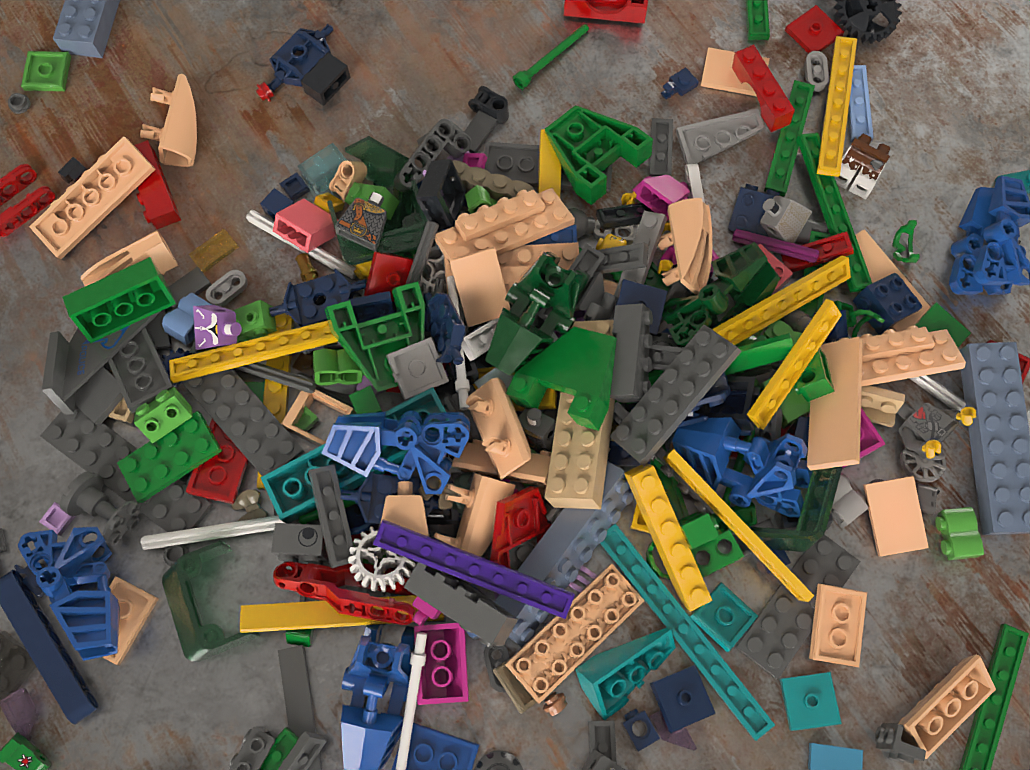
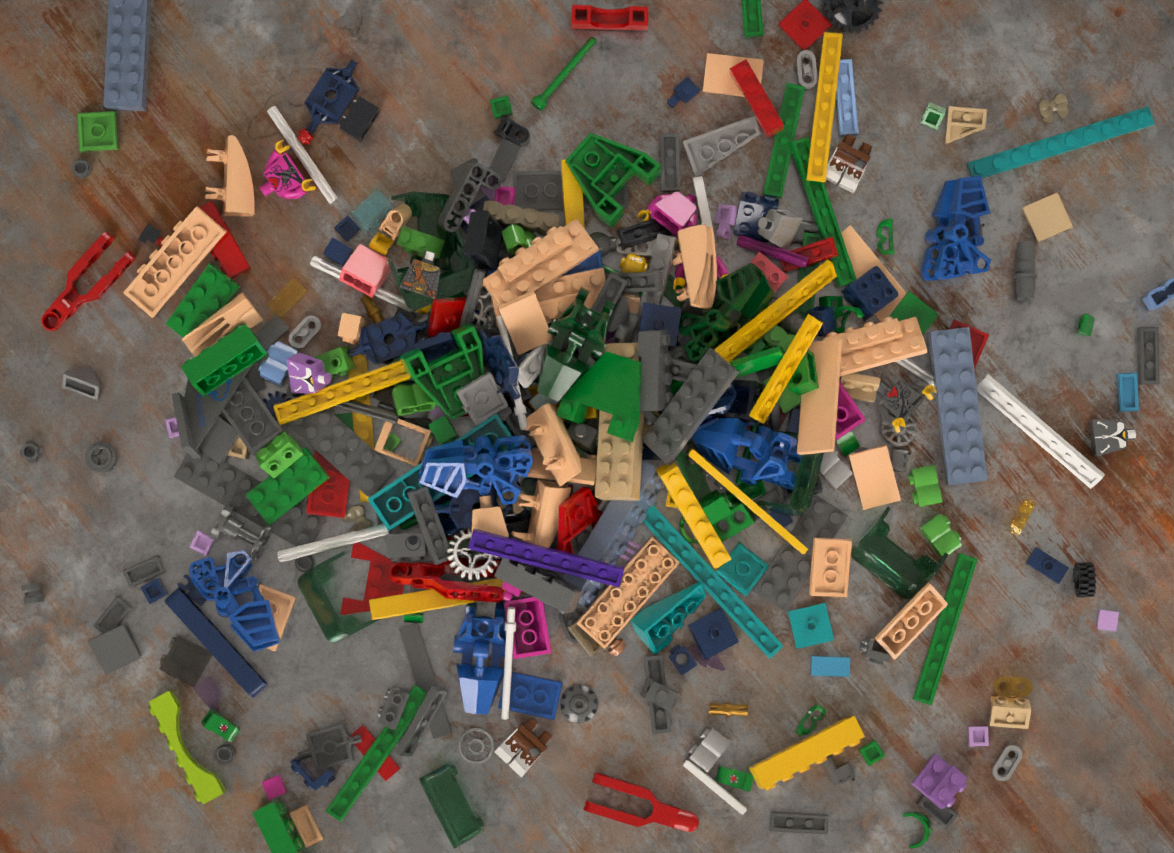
camera: 10 degrees left, 15 degrees up
none -> green plate [165,263,241,338]
none -> torso [259,140,316,199]
none -> white axle [267,106,338,204]
none -> light nougat brick [338,313,368,345]
none -> red wing [340,542,405,615]
none -> green tile [489,95,513,119]
none -> lavender plate [715,204,738,239]
none -> green slope [835,431,861,457]
none -> clear green windscreen [851,507,948,599]
none -> bright green brick [919,514,962,559]
none -> slope [920,102,946,130]
none -> tan wing [944,106,987,143]

